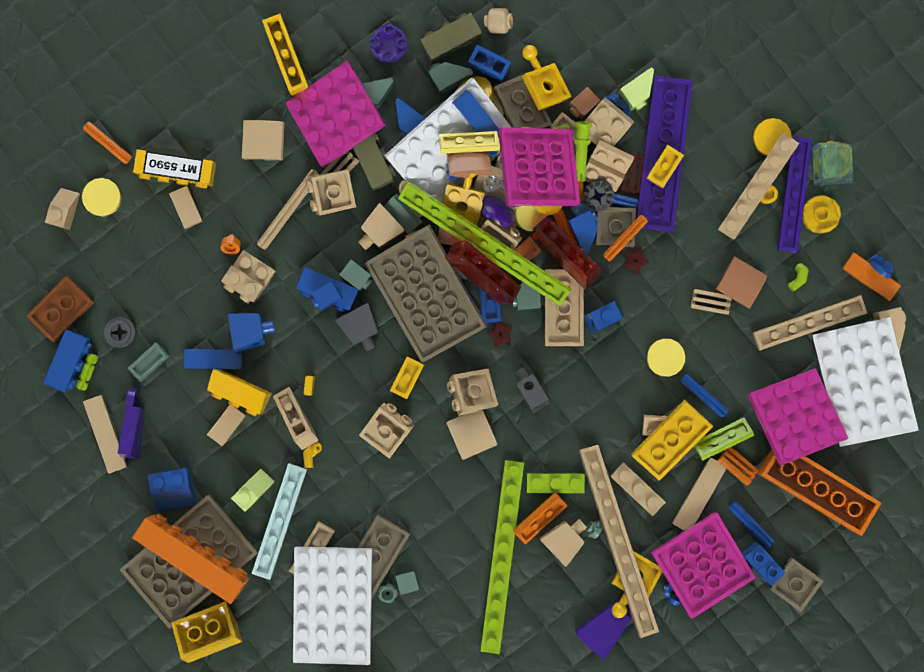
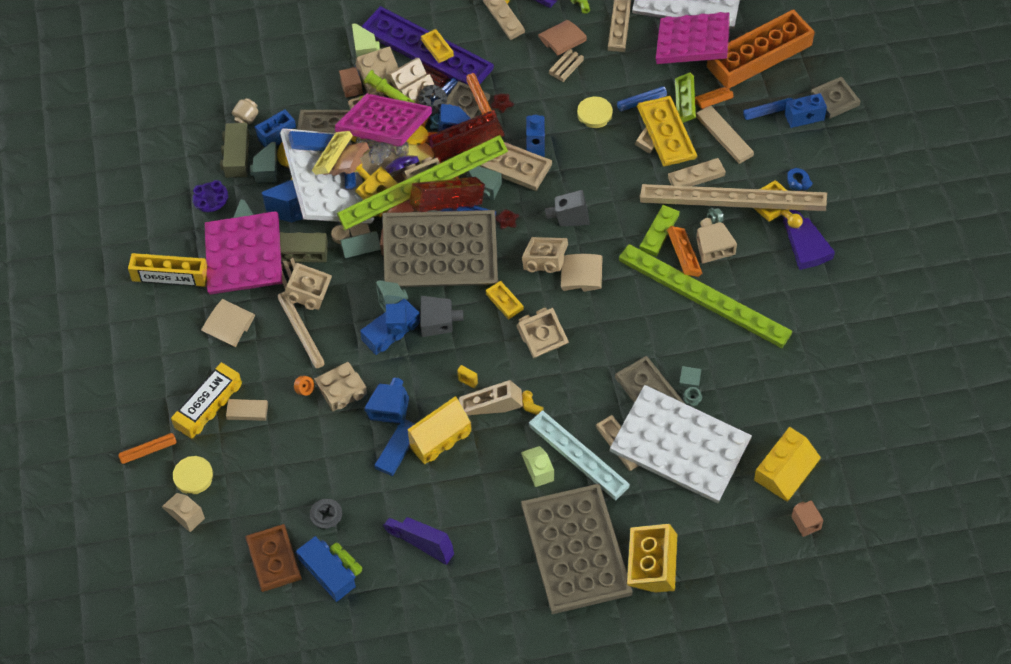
camera: 55 degrees left, 30 degrees down
tan tile [83,395,128,474] -> none
sand green tile [128,342,170,382] -> none
orange brick [132,514,250,604] -> none
blue slope [148,467,197,511] -> none
tan tile [207,405,246,446] -> none
tan torso [358,203,405,250] -> none
yellow plate [522,45,572,111] -> none
dark pink plate [651,512,756,619] -> none

